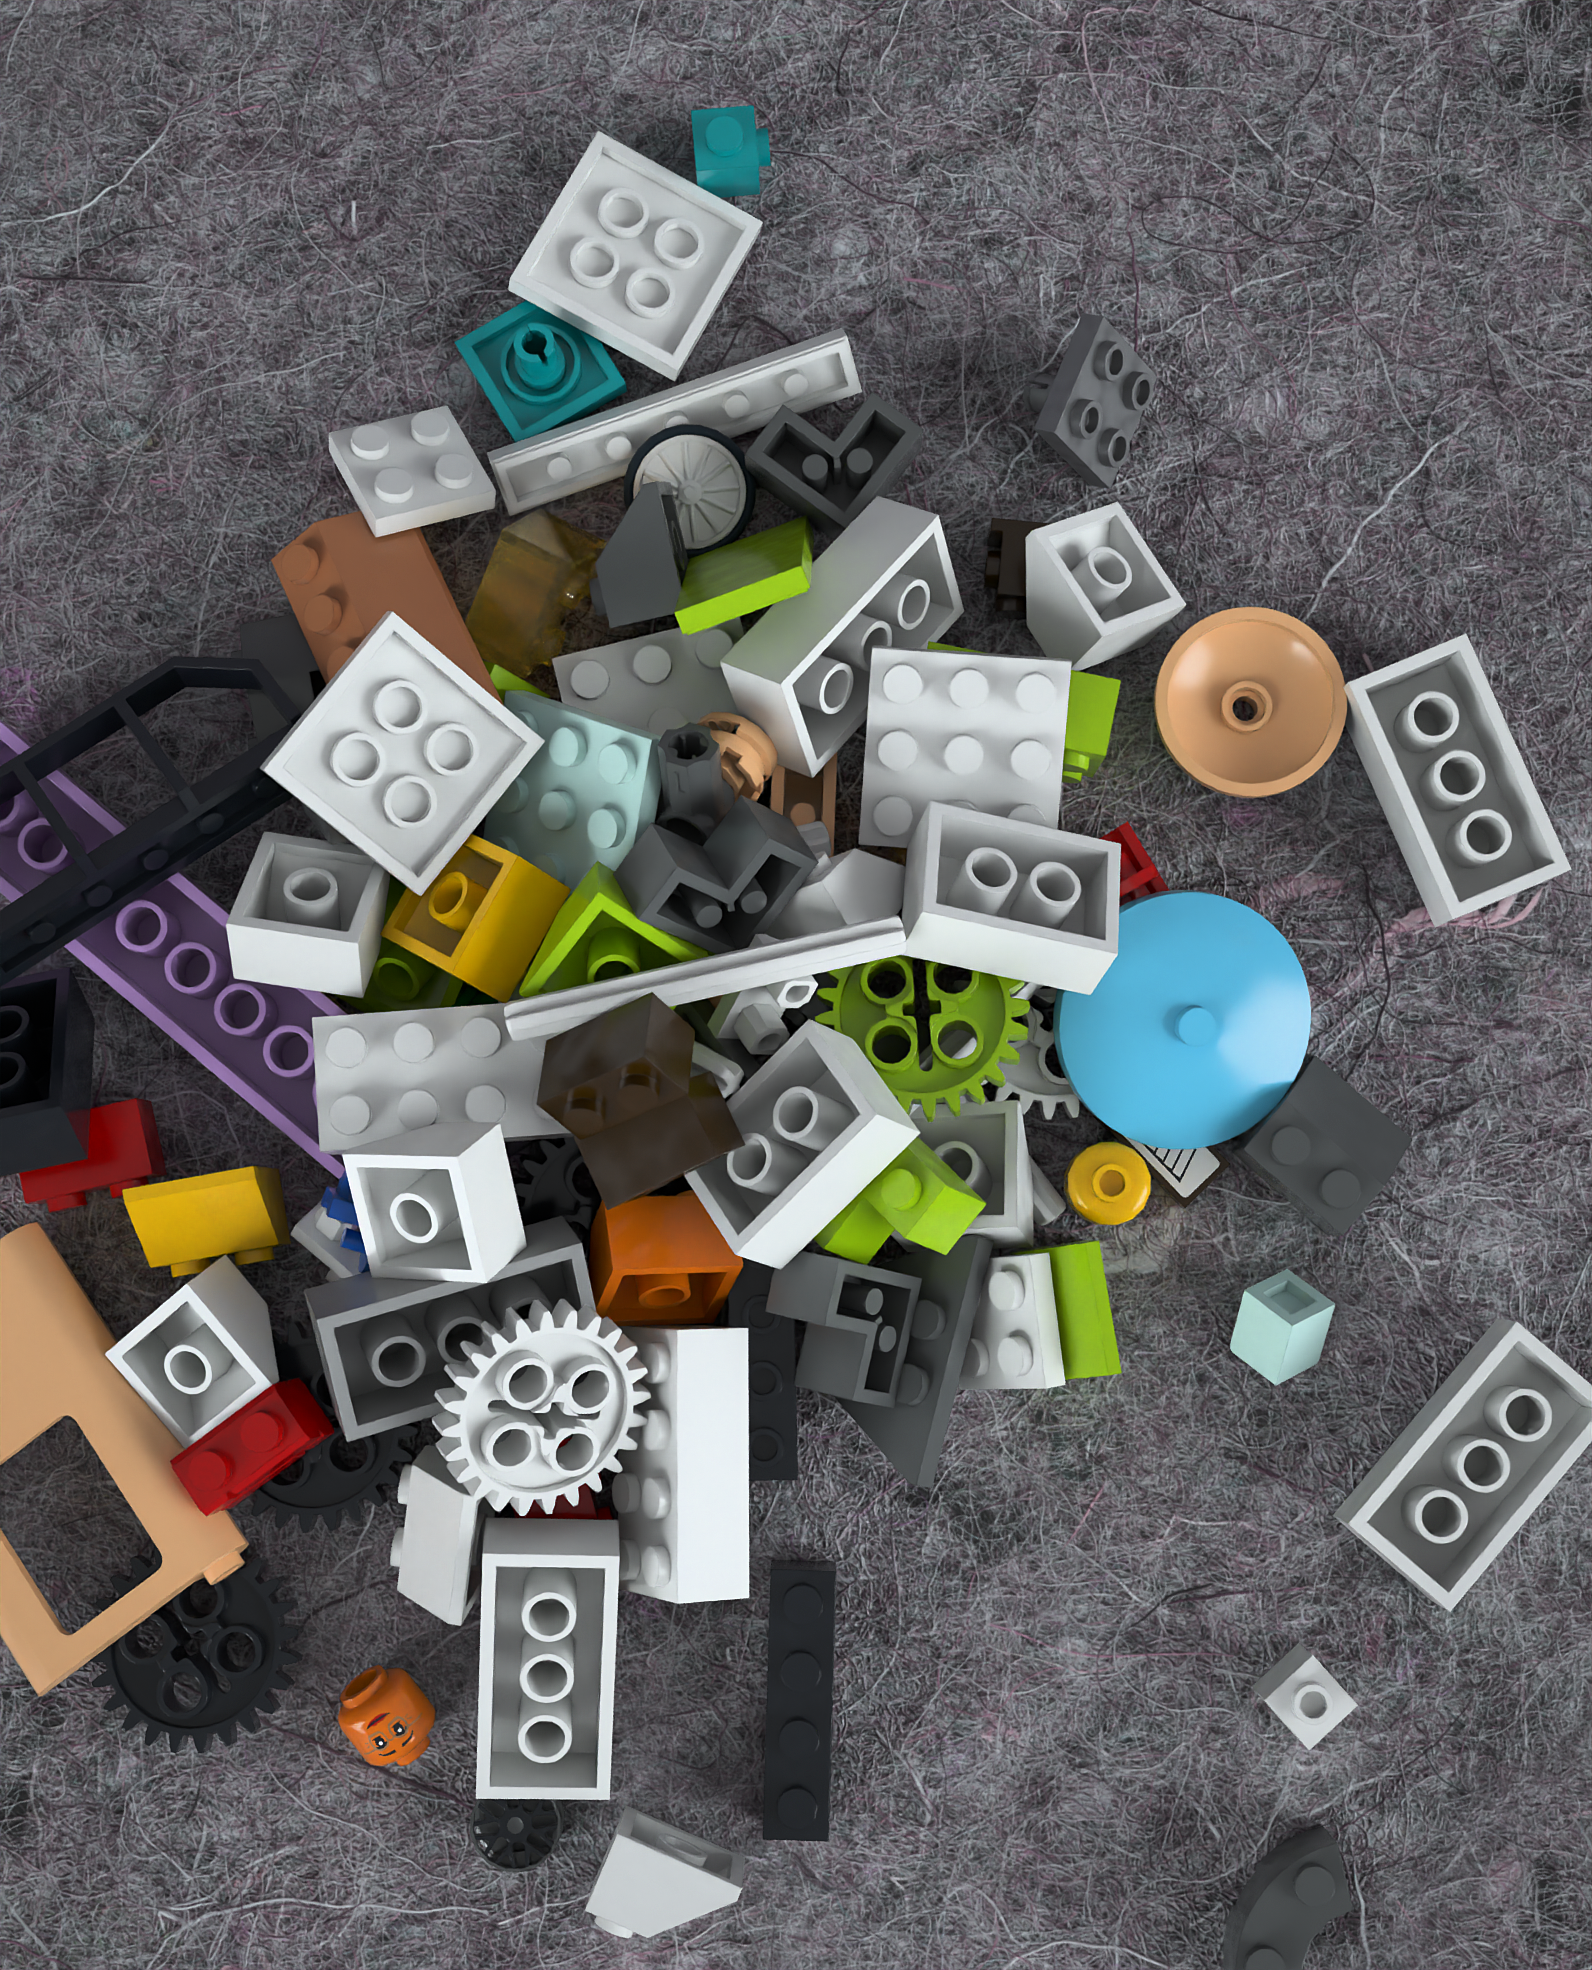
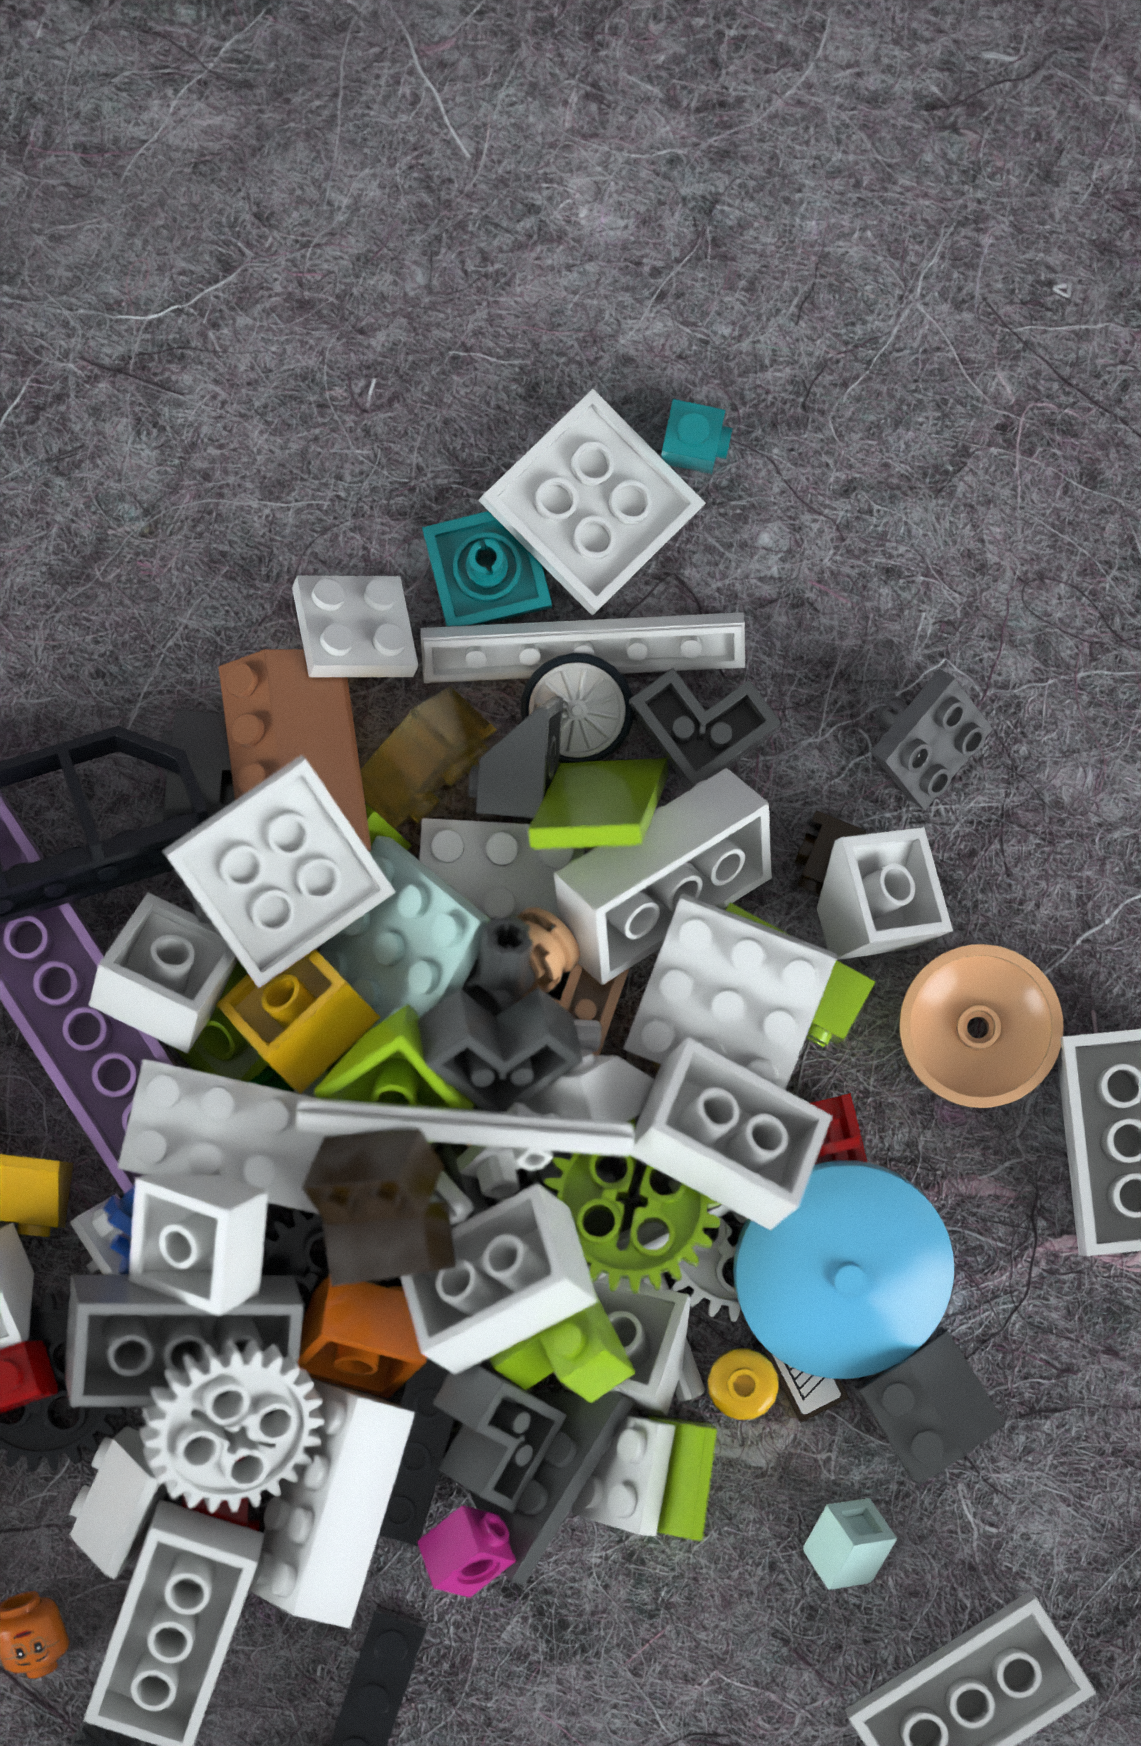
camera: 15 degrees right, 0 degrees up
none -> dark pink brick [417,1505,516,1597]

